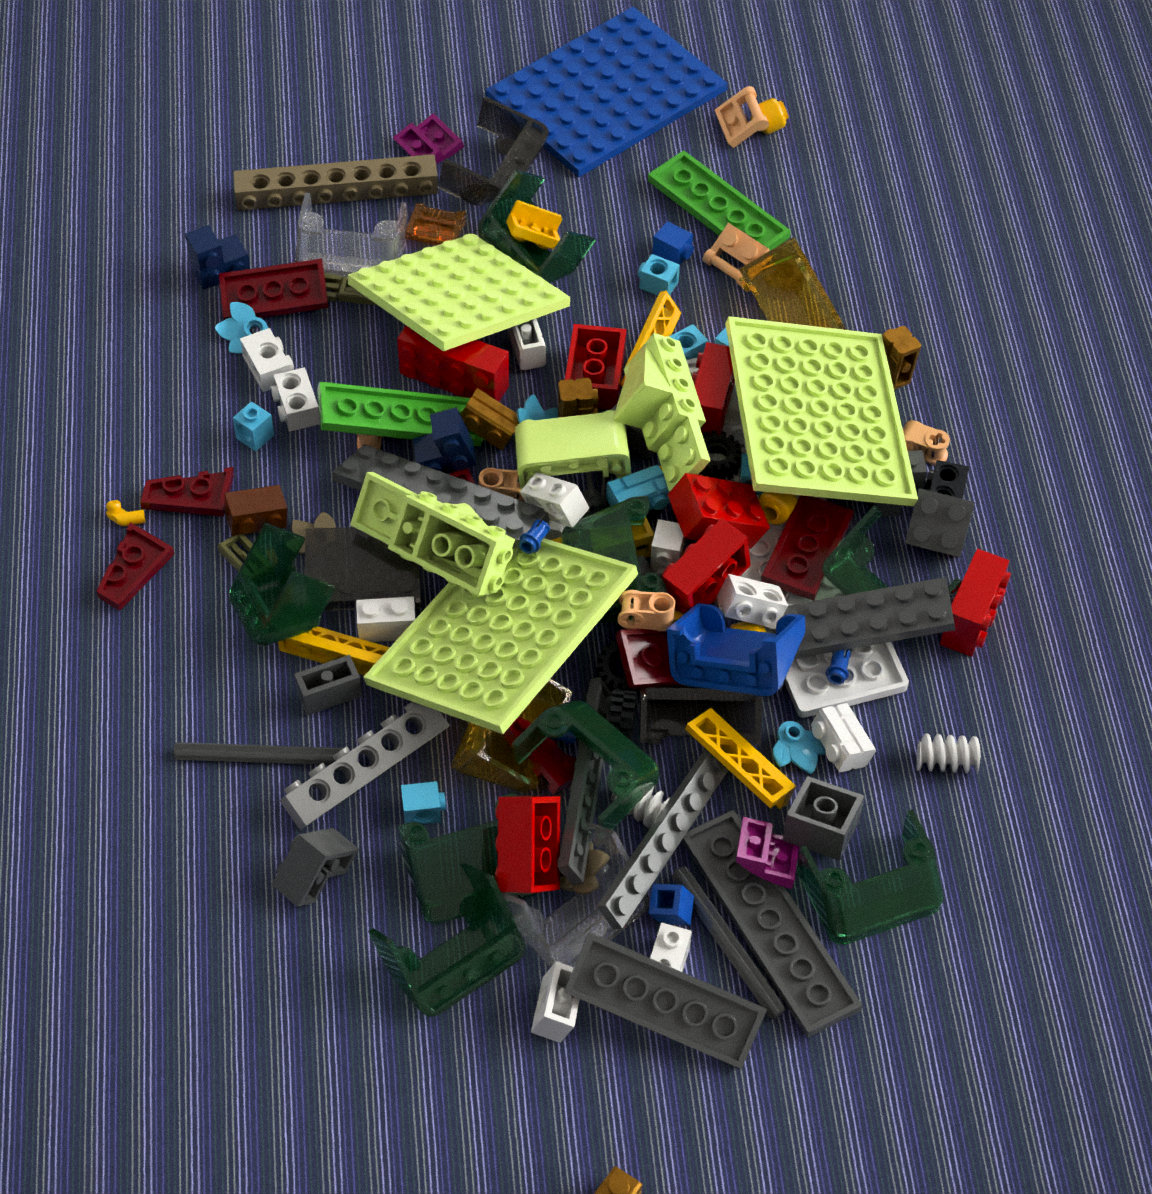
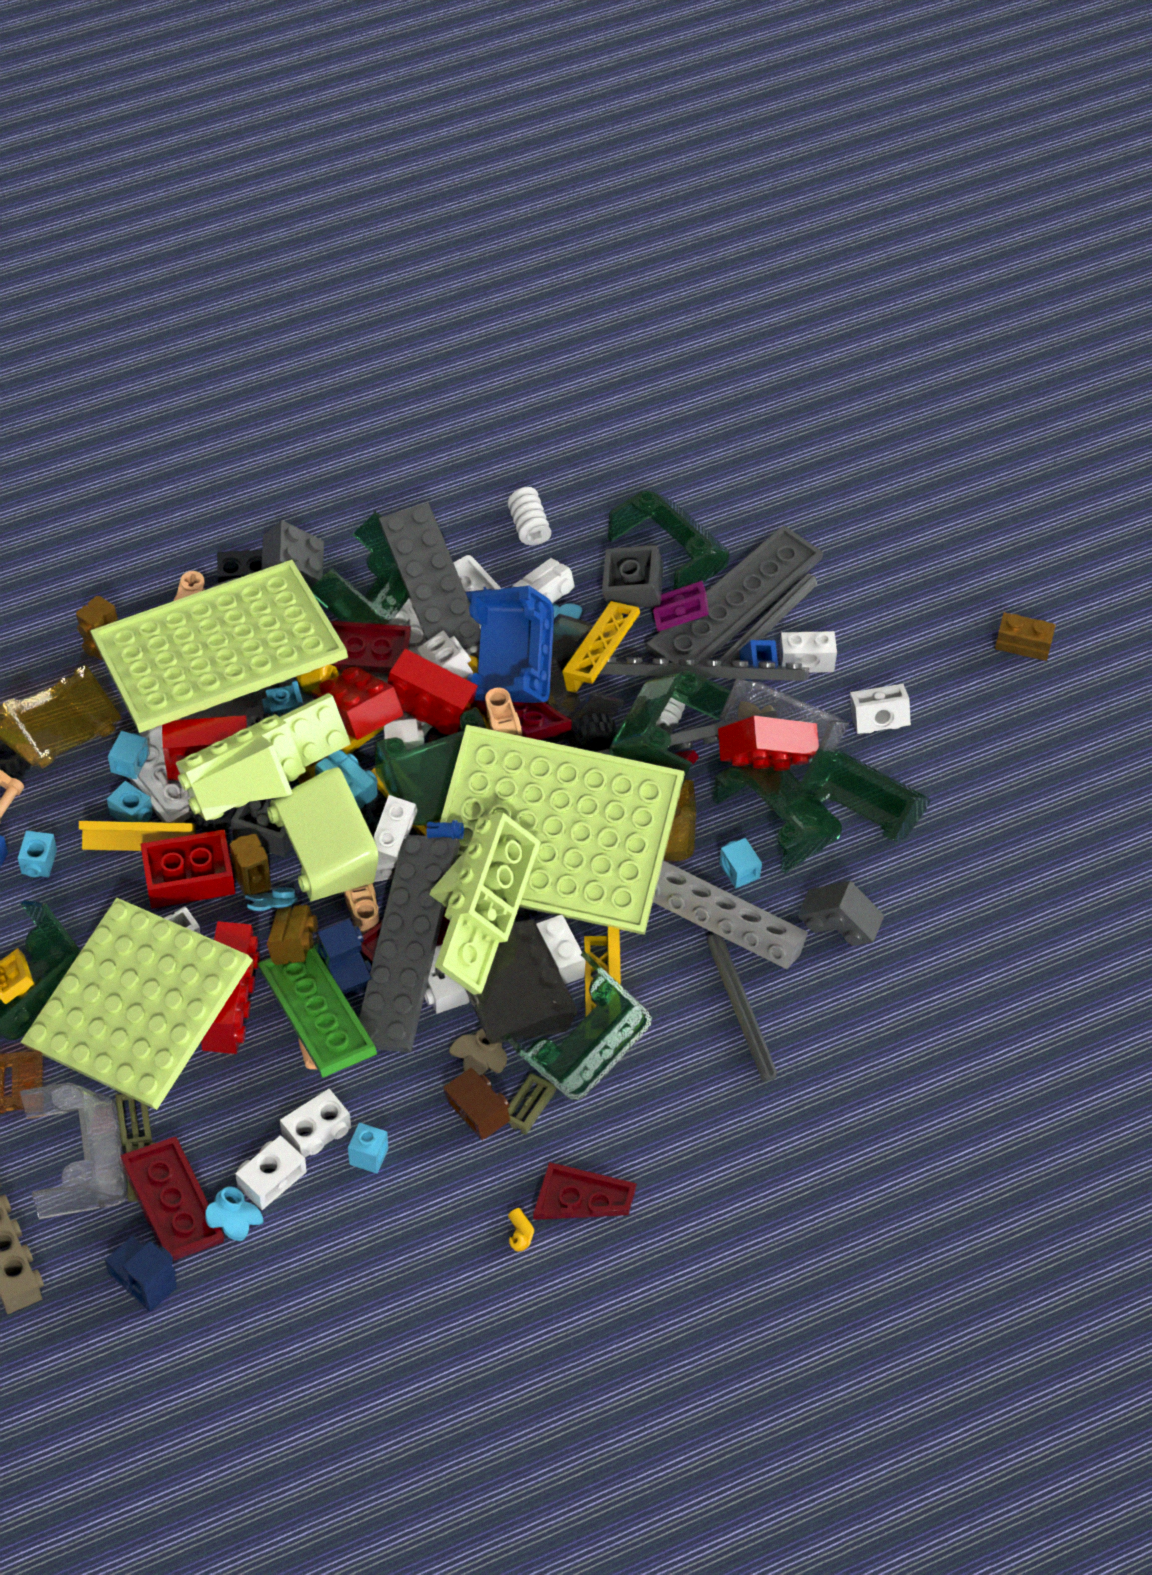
camera: 110 degrees left, 0 degrees up
dark red wing [140,467,234,517] -> none
dark grey brick [294,655,362,716] -> none
dark grey plate [564,931,767,1069] -> none
red brick [940,548,1011,657] -> none

